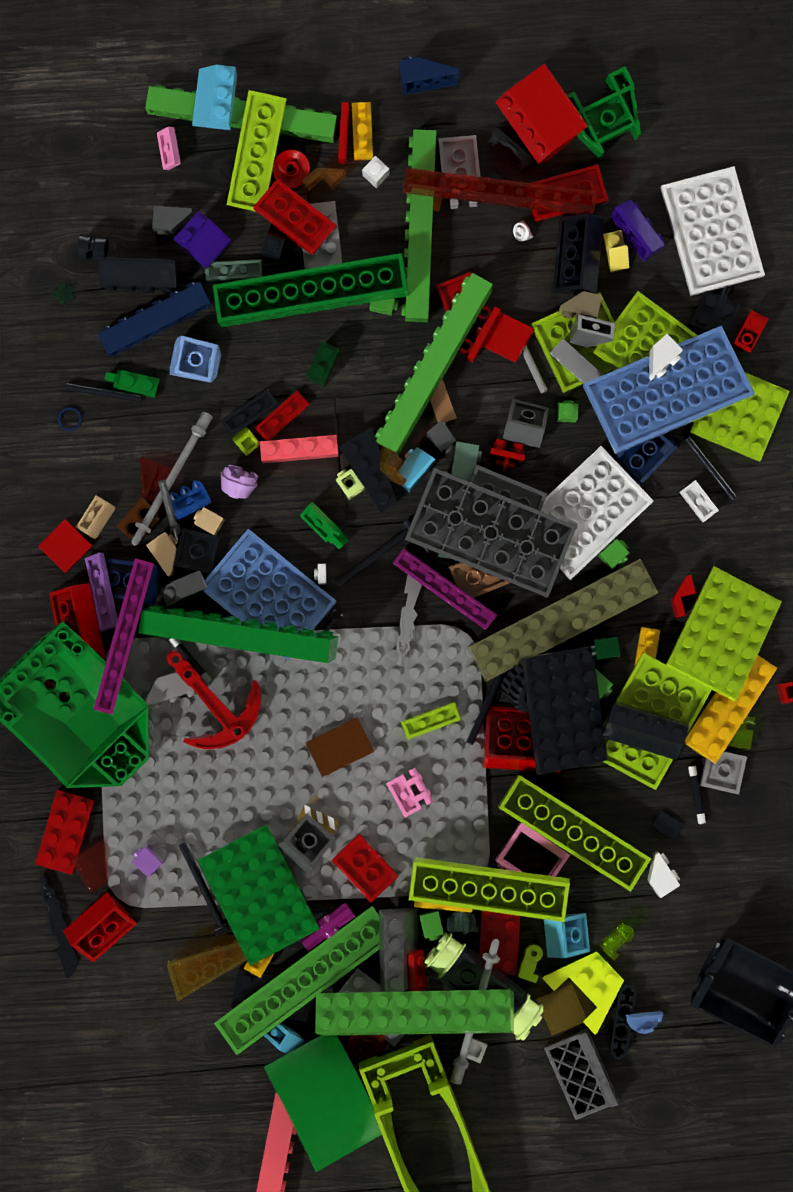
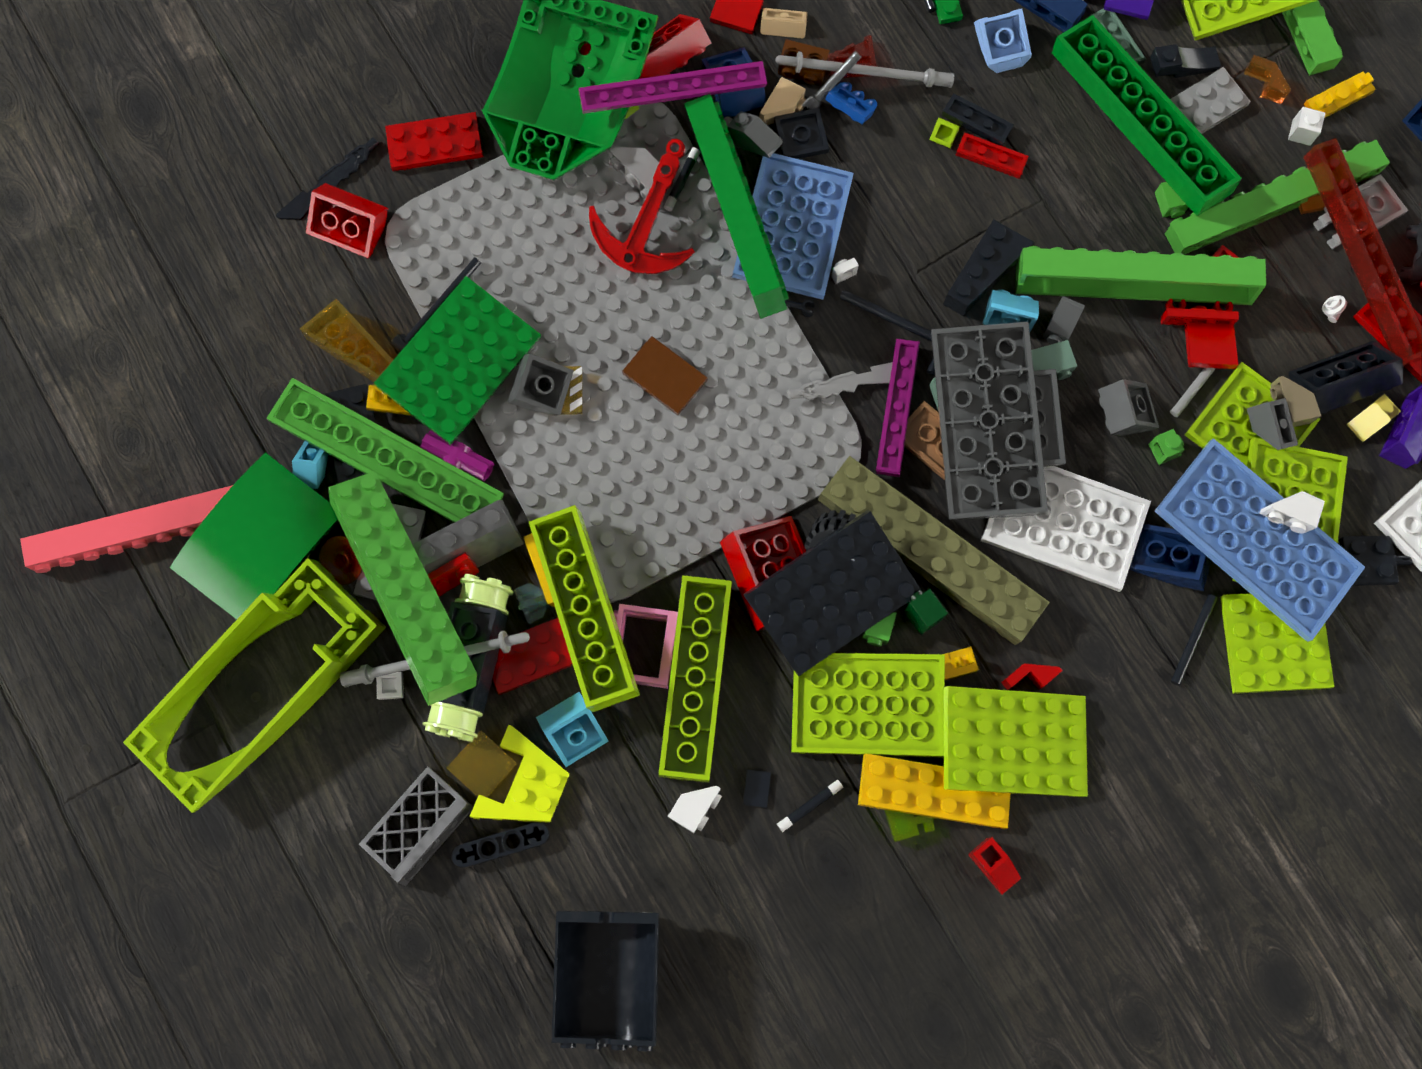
camera: 65 degrees right, 10 degrees down
clear red wing [70,840,108,893] -> none
medium lavender tile [85,553,118,632] -> none
medium lavender brick [132,846,164,878] -> none
tan brick [193,507,225,536] -> none
lavender cone [221,465,258,499] -> none
red plate [253,179,337,256] -> none
coral brick [260,435,339,463] -> none
red dish [273,149,310,188] -> none
green hinge [300,502,348,549] -> none
dark green brick [306,342,340,387] -> none
red tile [331,833,399,903] -> none
yellowish green brick [336,469,365,500] -> none
red tile [338,102,350,164] -> none
clear orange slope [380,447,407,486] -> none
bright pink plate [386,768,434,817] -> none
lime tile [401,702,461,740] -> none
bright green brick [419,909,444,941] -> none
medium nougat tile [430,380,457,423] -> none
black bar [466,674,504,745] -> none
red hips [489,439,525,472] -> none
lime leg [517,943,543,983] -> none
light grey tile [550,339,603,384] -> none
bright green brick [598,539,629,570] -> none
clear neon green leg [598,924,634,961] -> none
black slope [603,700,689,760] -> none
medium blue plate [626,1011,663,1034] -> none
white plate [679,480,719,523] -> none
light grey plate [700,752,747,795] -> none
red slope [733,310,769,353] -> none

